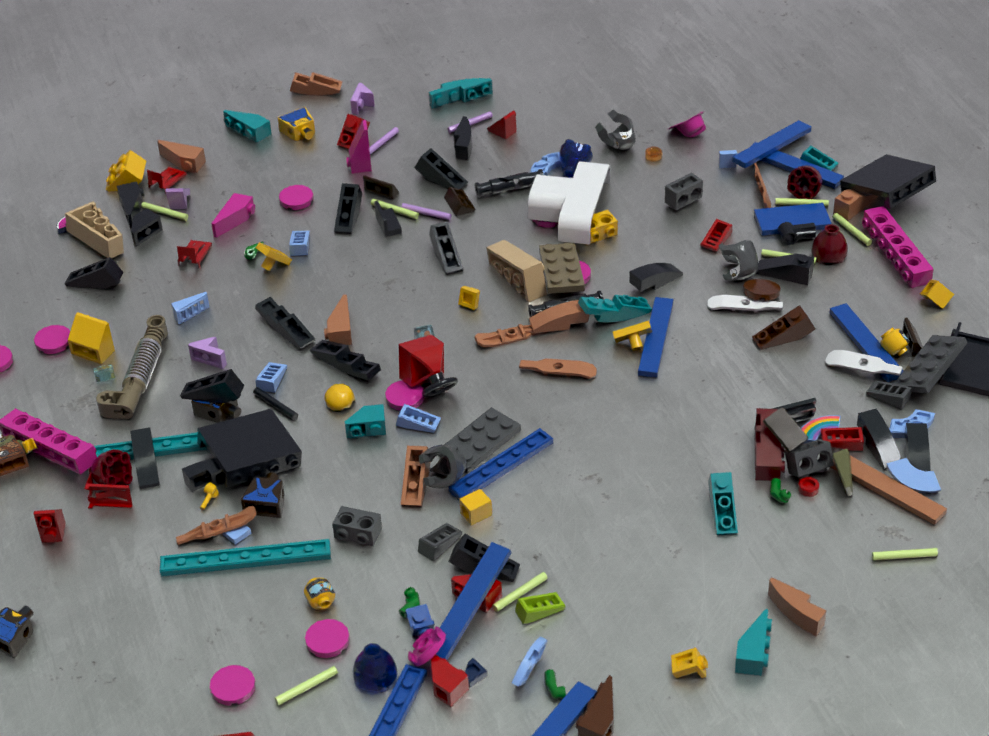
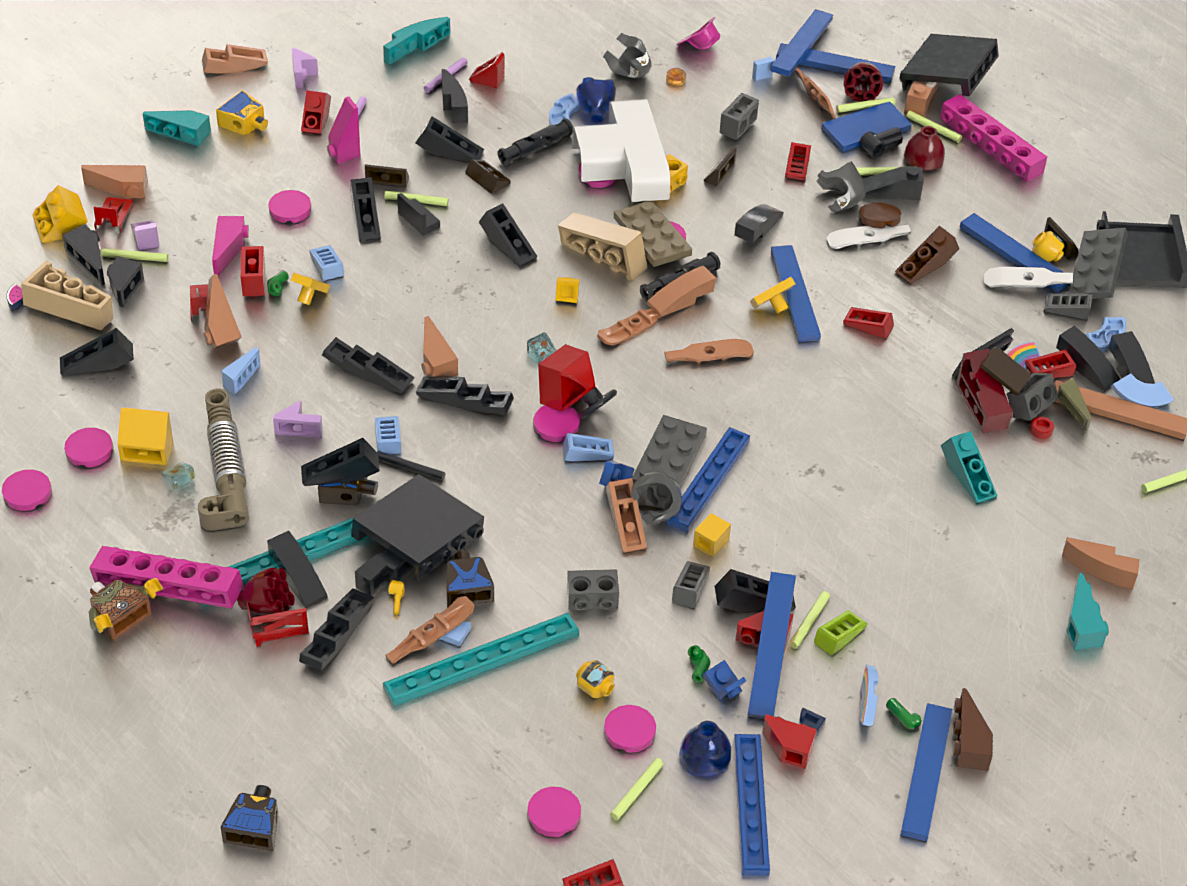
camera: 25 degrees left, 5 degrees up
red slope [33,509,66,543] -> none
yellow hair [324,384,355,411] -> none
teal slope [345,404,386,438] -> none
lavender bar [401,203,452,221] -> none
dark pink tile [408,626,446,666] -> none
teal slope [578,295,652,322] -> none
yellow bracket [671,647,708,678] -> none
green arm [770,478,791,503] -> none
teal slope [800,145,839,171] -> none
yellow panel [920,279,954,308] -> none
none -> nougat slope [203,274,242,350]
none -> red brick [240,246,265,296]
none -> black slope [299,588,374,671]
none -> blue bracket [599,460,634,486]
none -> dark brown slope [704,146,737,186]
none -> red slope [843,307,894,339]

